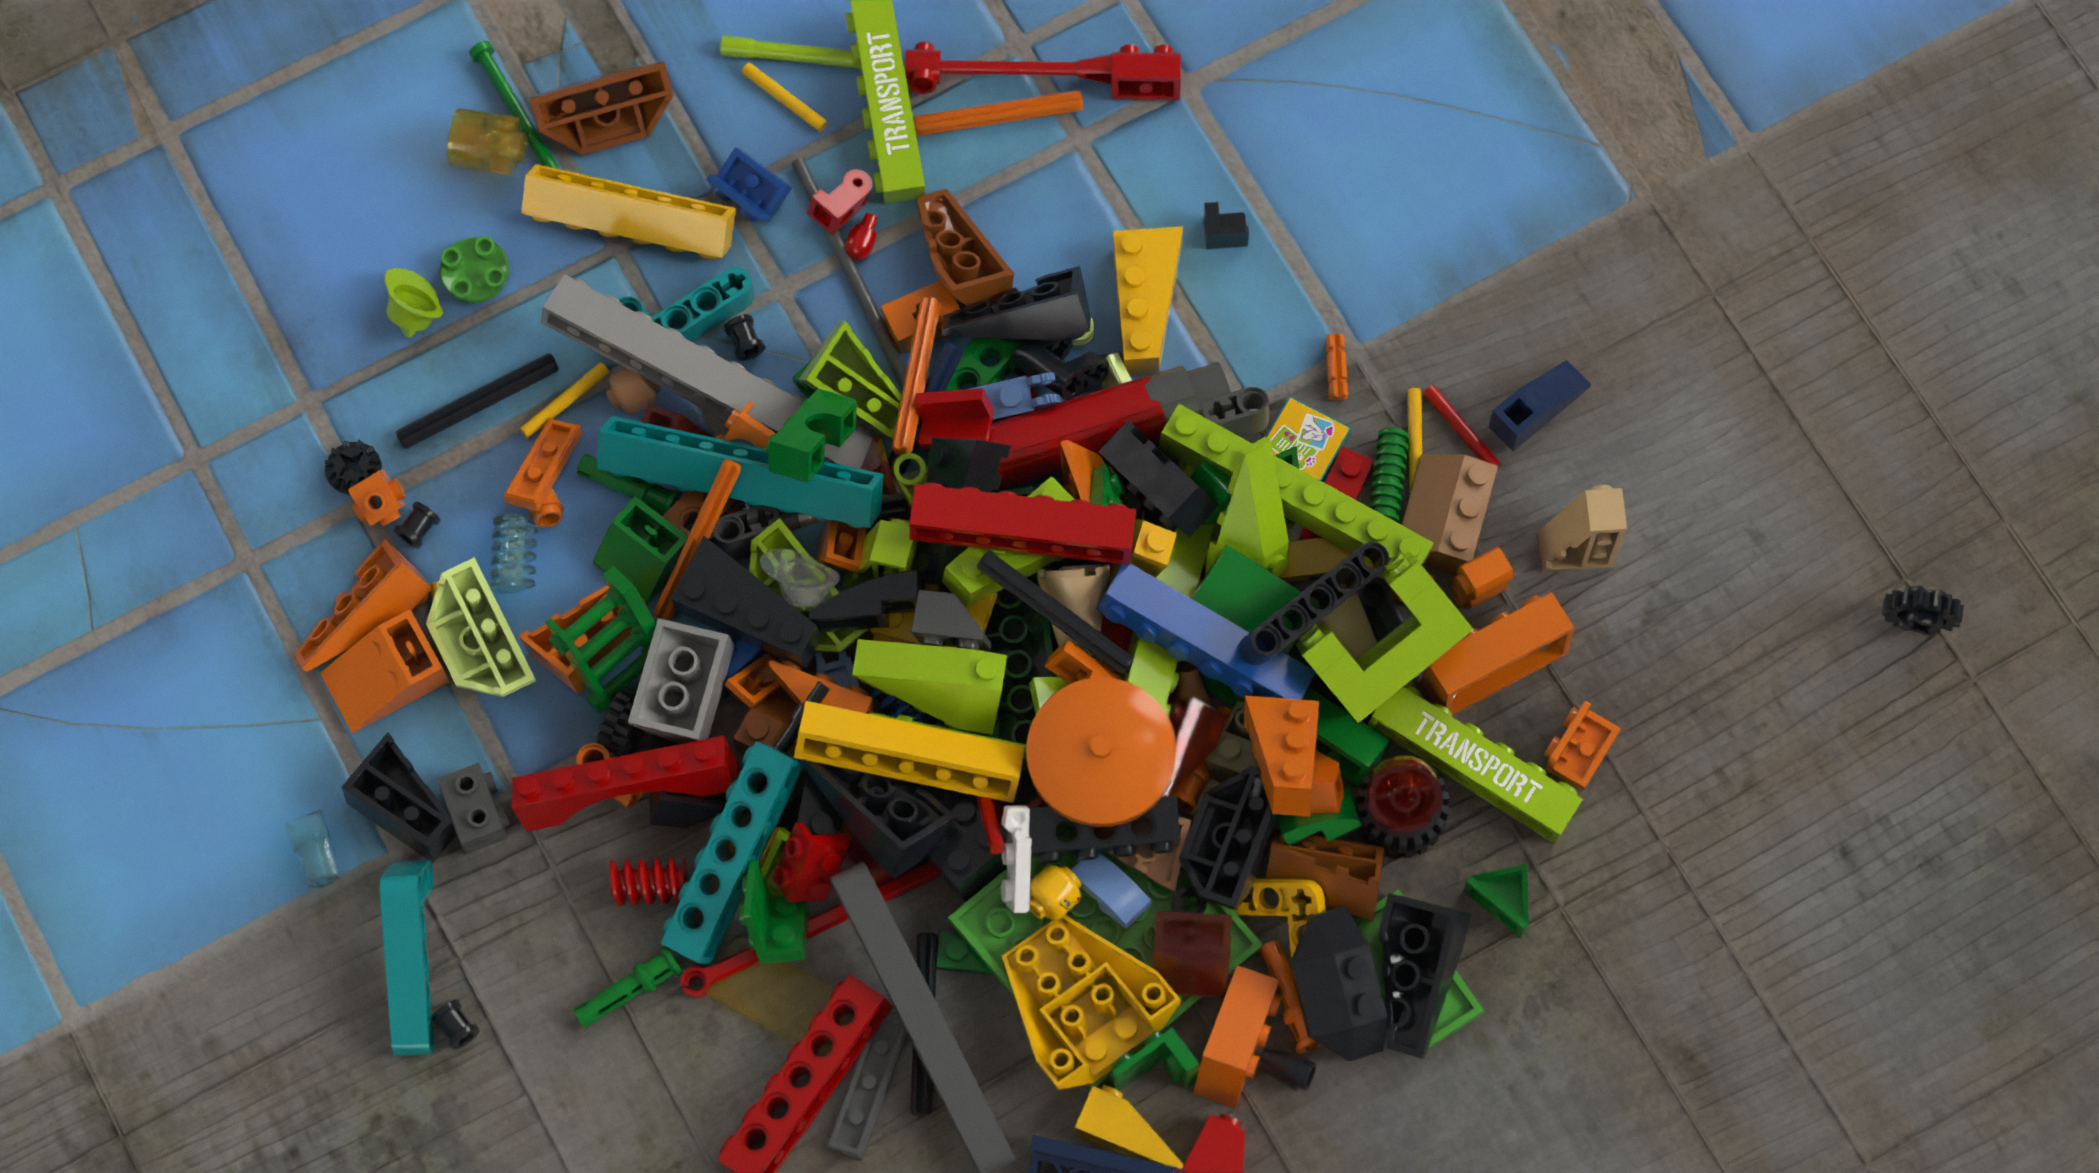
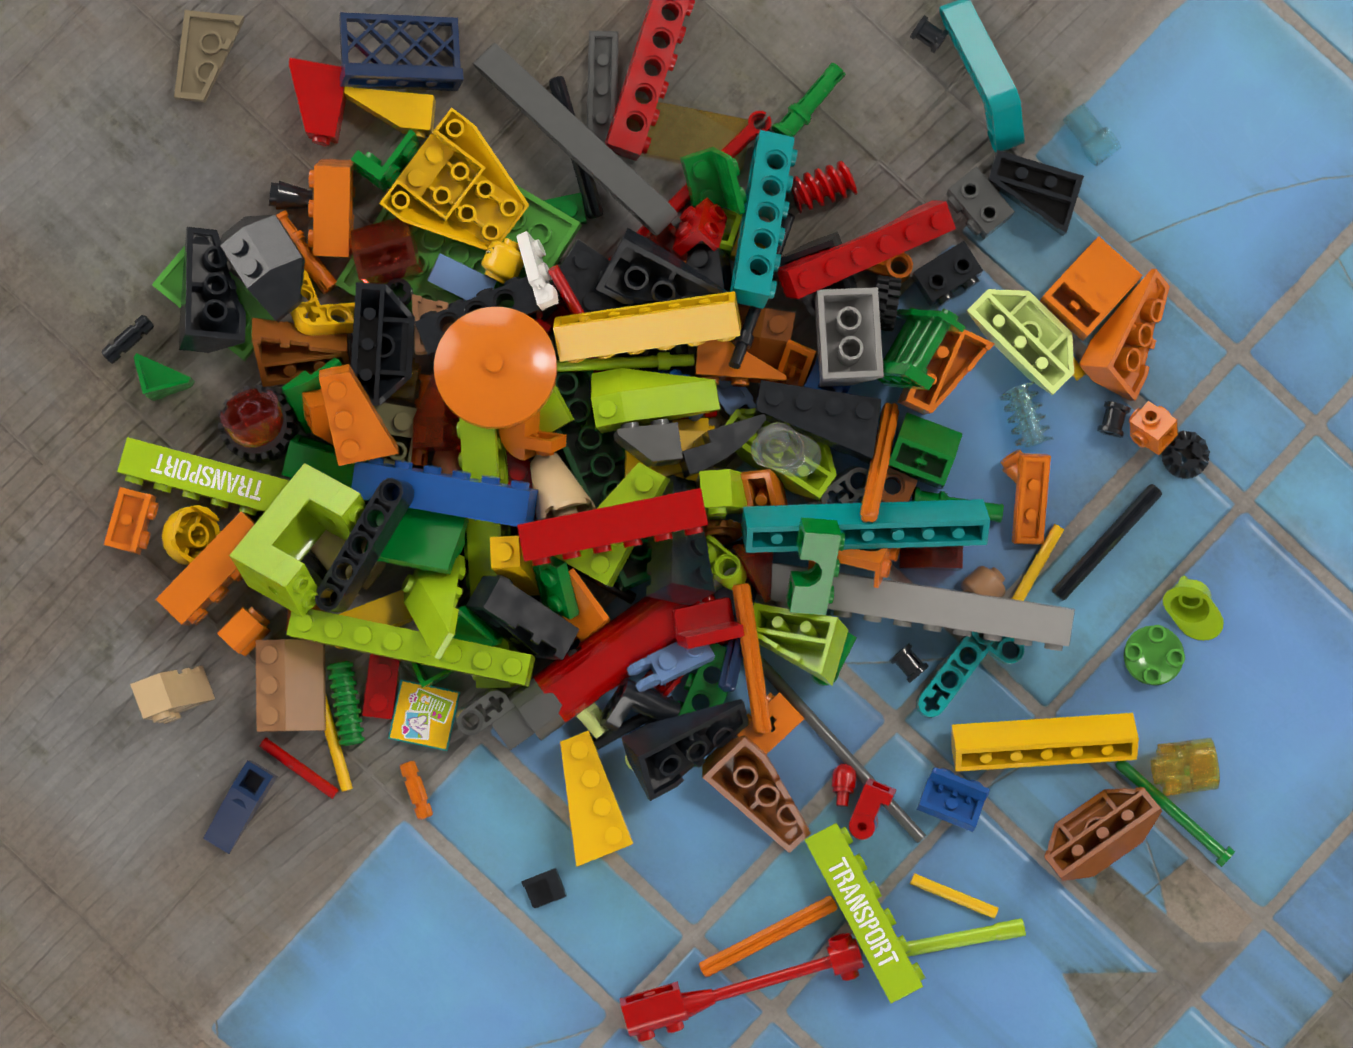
camera: 160 degrees right, 15 degrees up
black axle [977,551,1133,674] -> none
none -> black axle [101,315,154,364]
none -> yellow cylinder [162,505,221,566]
none -> black brick [911,241,983,306]

